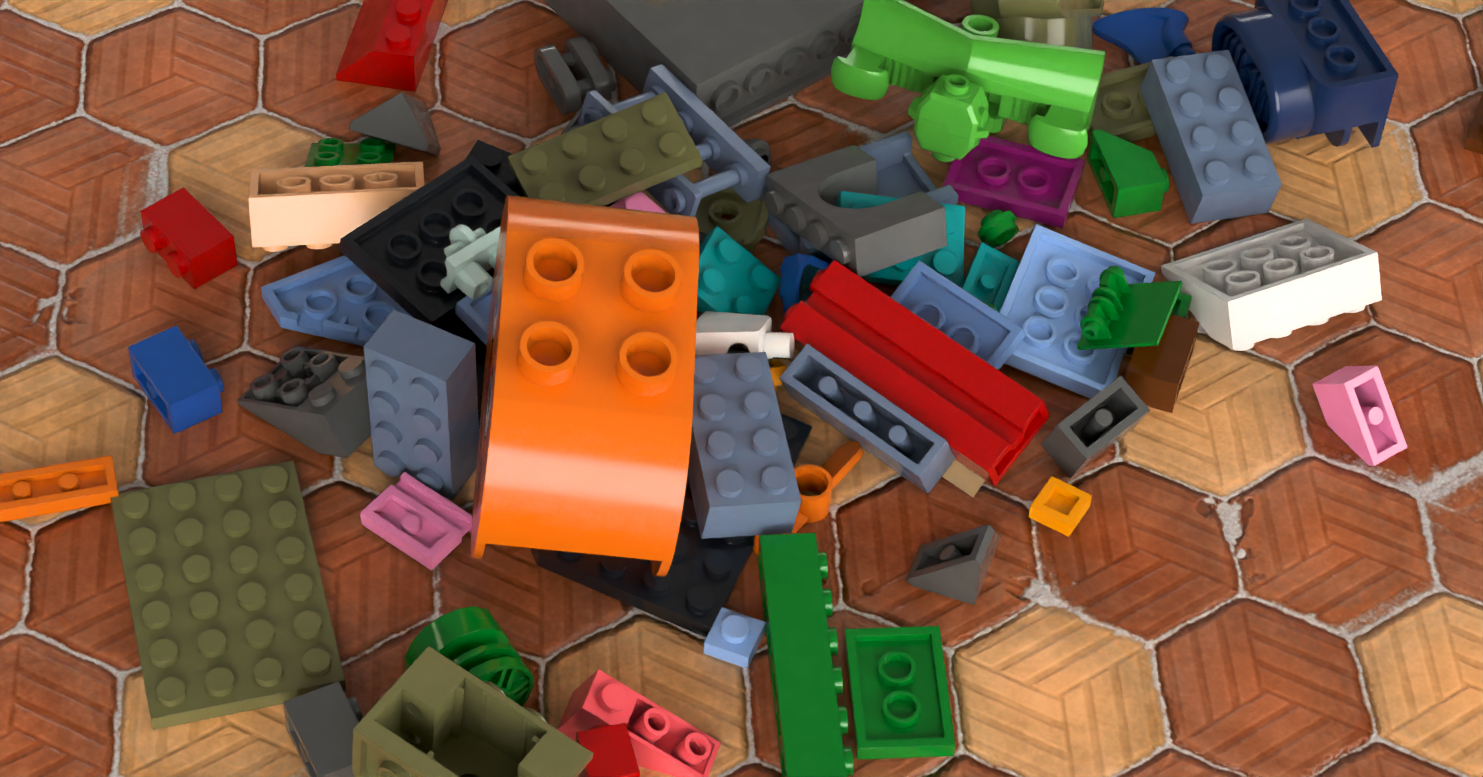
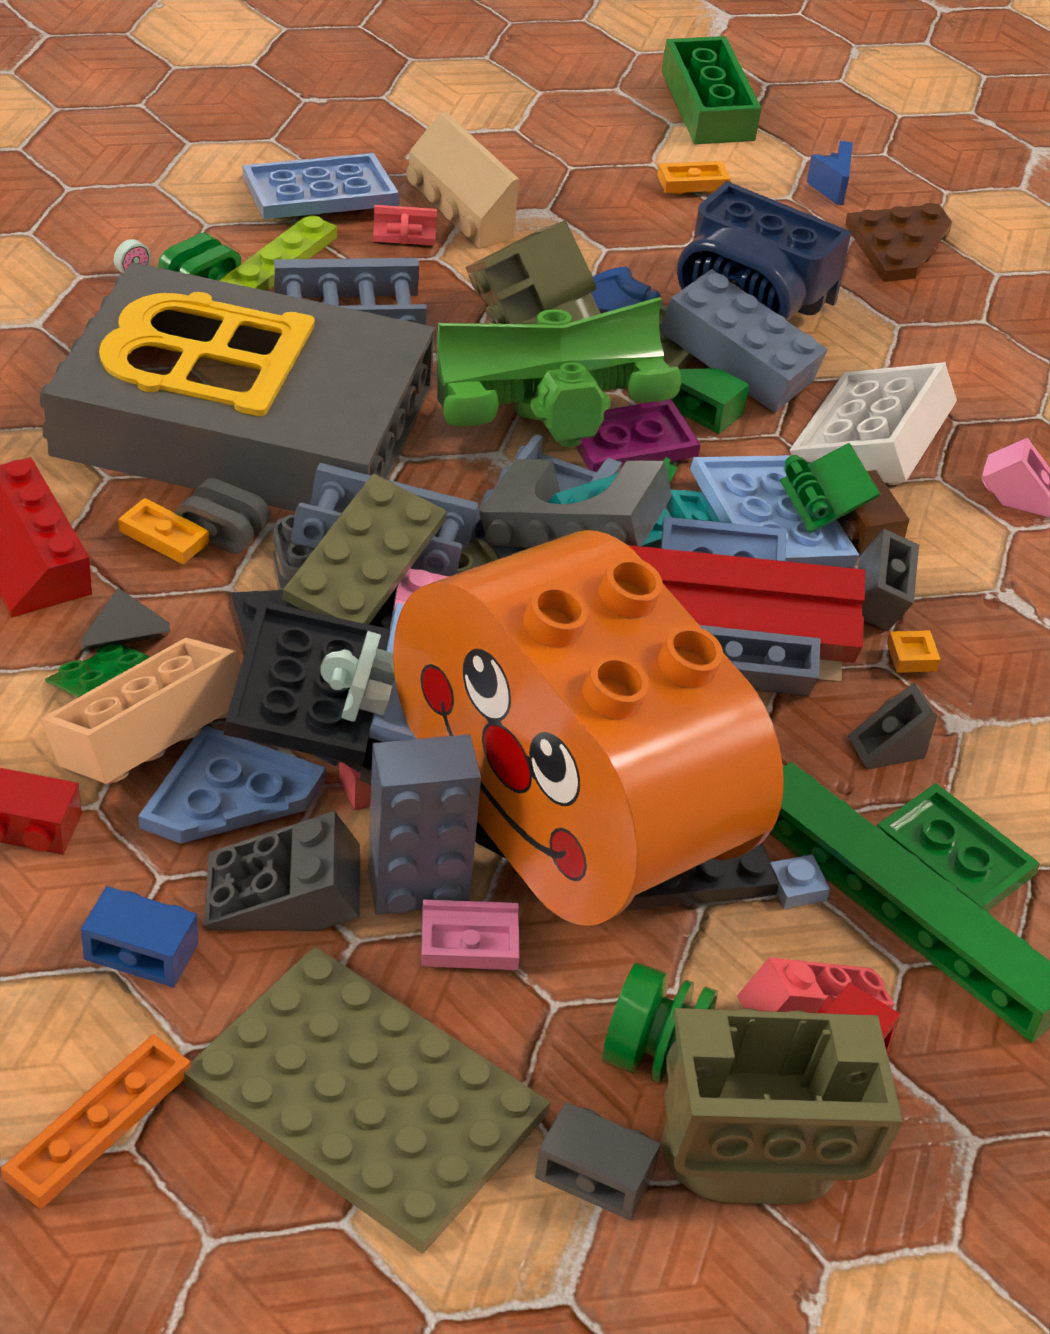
camera: 40 degrees left, 5 degrees down
none -> light orange plate [118,498,209,565]

